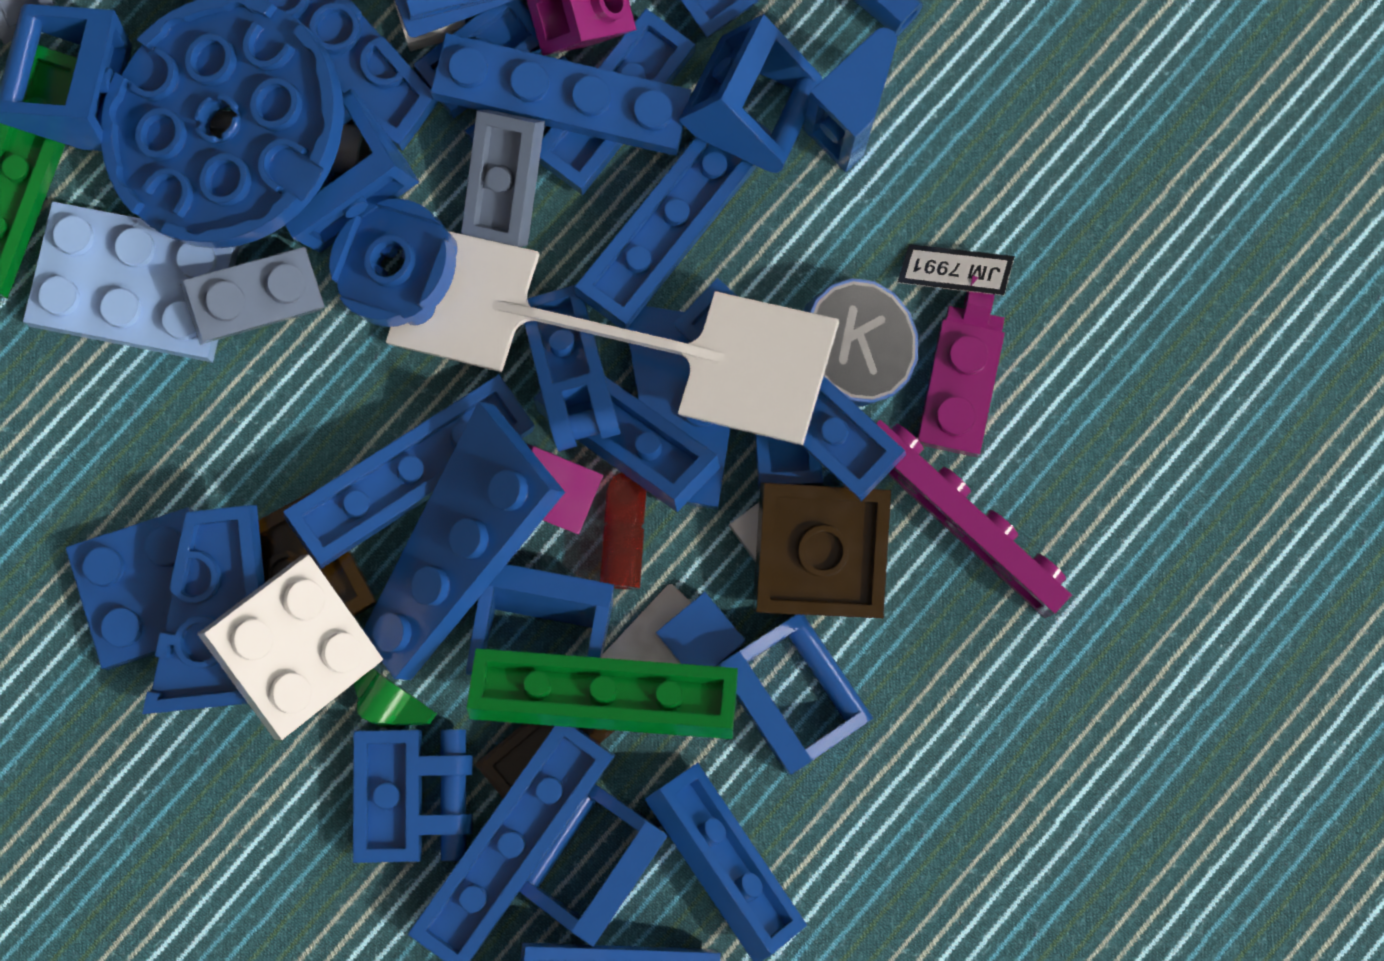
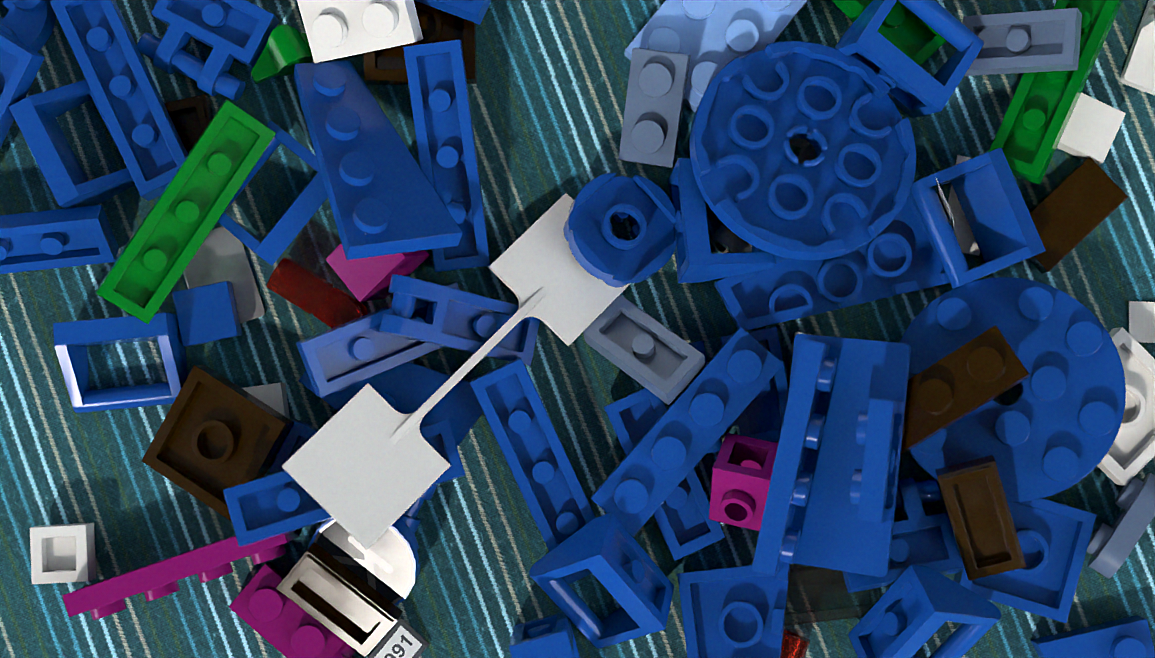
camera: 120 degrees right, 5 degrees up
none -> white plate [30,522,96,584]
none -> tile [277,542,403,657]

